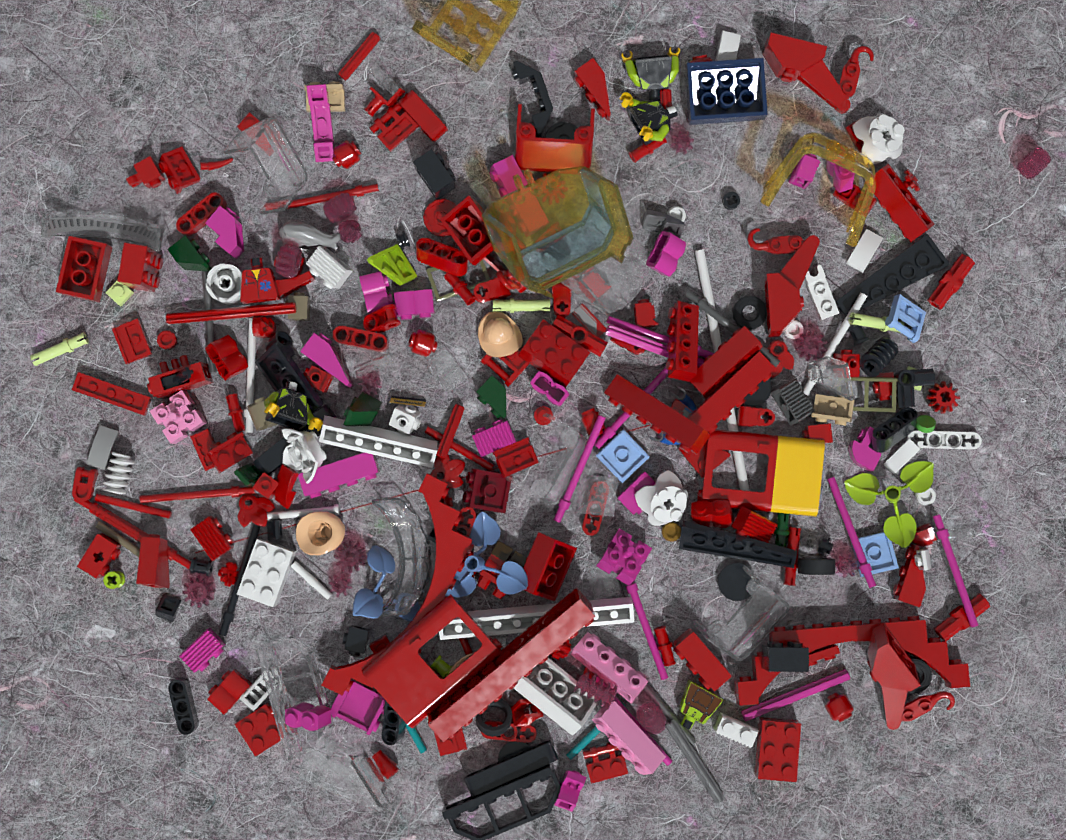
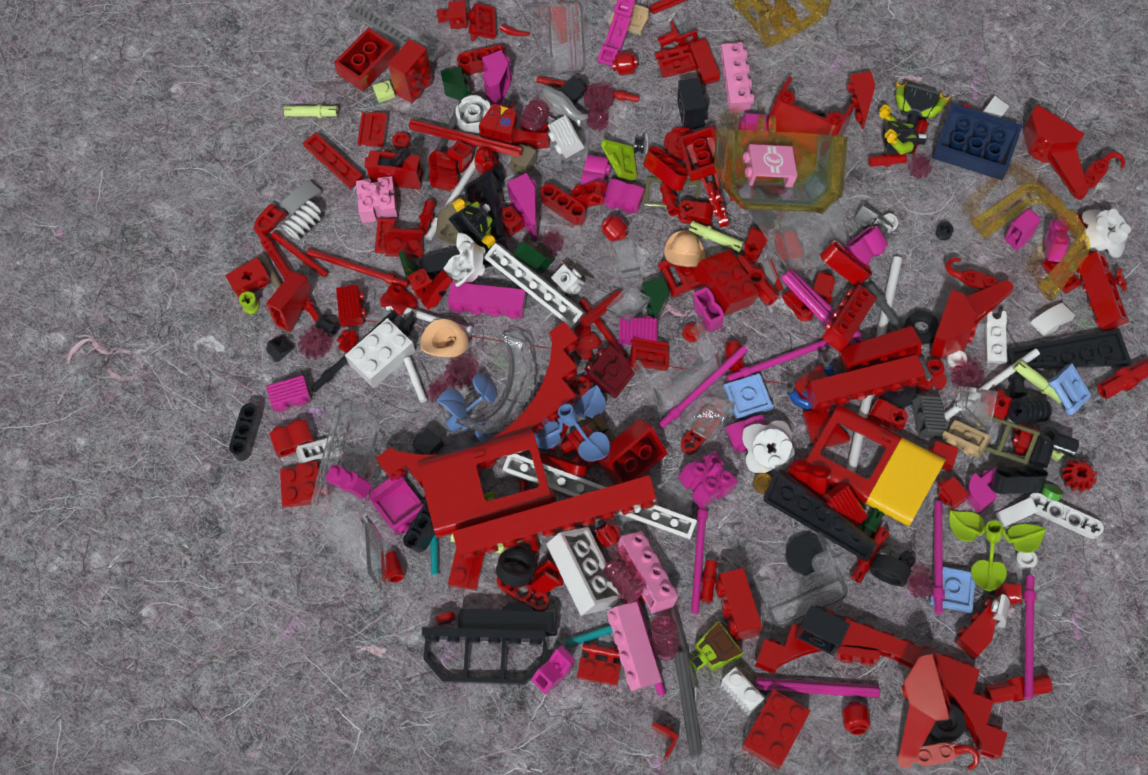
camera: 35 degrees right, 20 degrees down
black slope [511,61,553,138] -> none
red brick [604,374,711,455] -> none
none -> red tile [434,612,456,626]
none -> red panel [448,140,473,173]
none -> red beam [540,454,587,476]
none -> black brick [558,75,588,105]
none -> clear piece [606,286,651,322]
none -> red bracket [652,722,679,761]
none -> bright pink brick [720,42,754,113]
none -> bright pink panel [743,144,797,188]
none -> red beam [820,241,872,287]
none -> red window [937,477,969,513]

